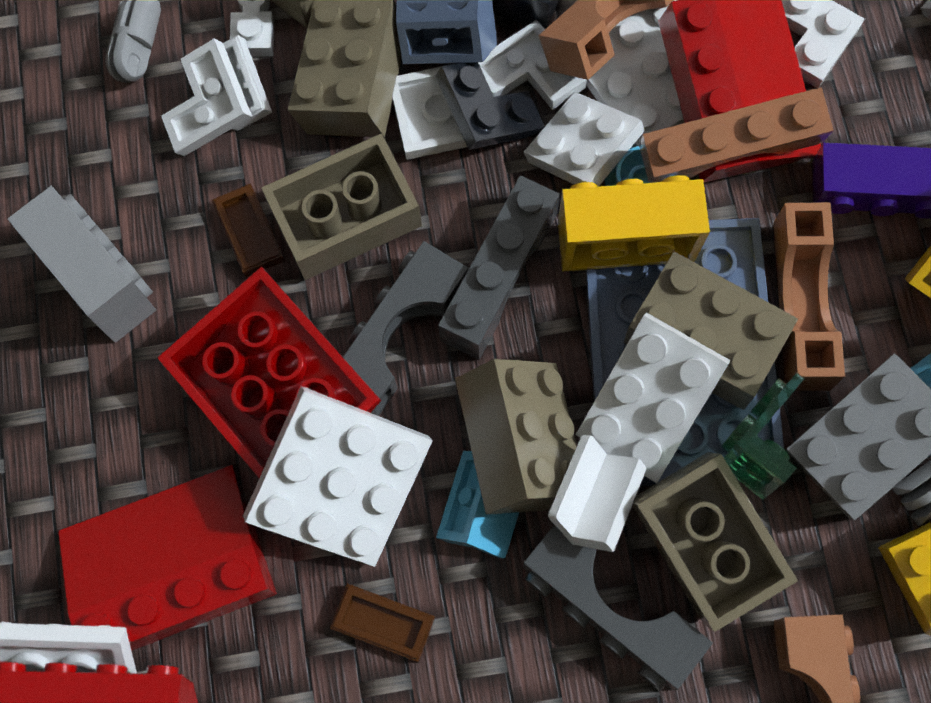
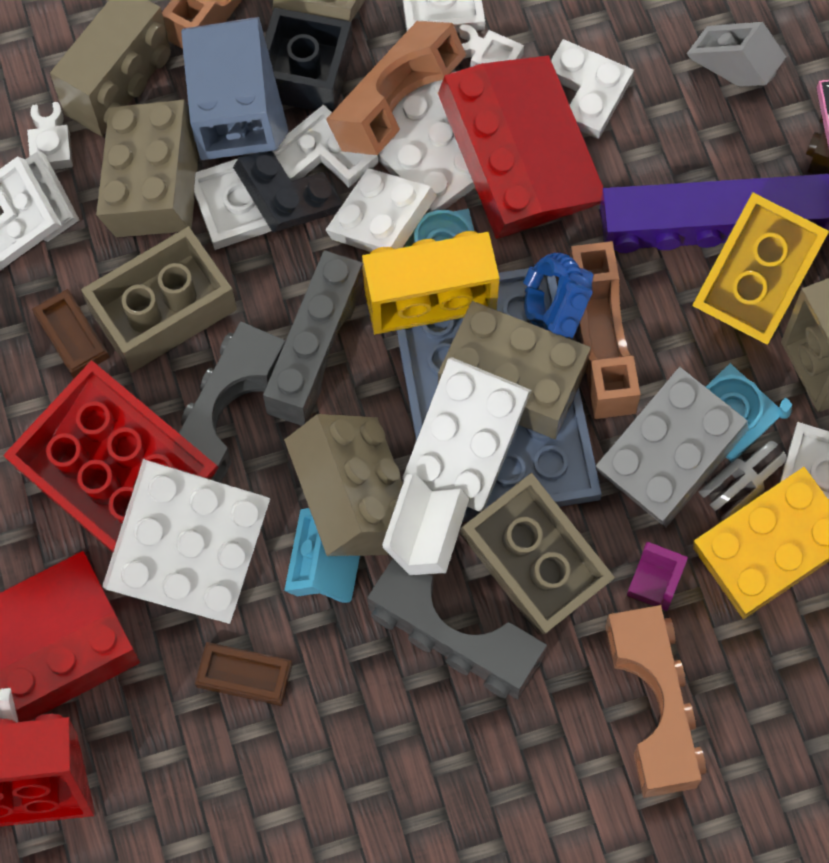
camera: 10 degrees left, 5 degrees down
nougat arch [639,87,834,183] -> none
clear green bracket [721,373,804,500] -> none
none -> blue piece [523,253,594,338]
none -> magenta panel [627,542,688,611]

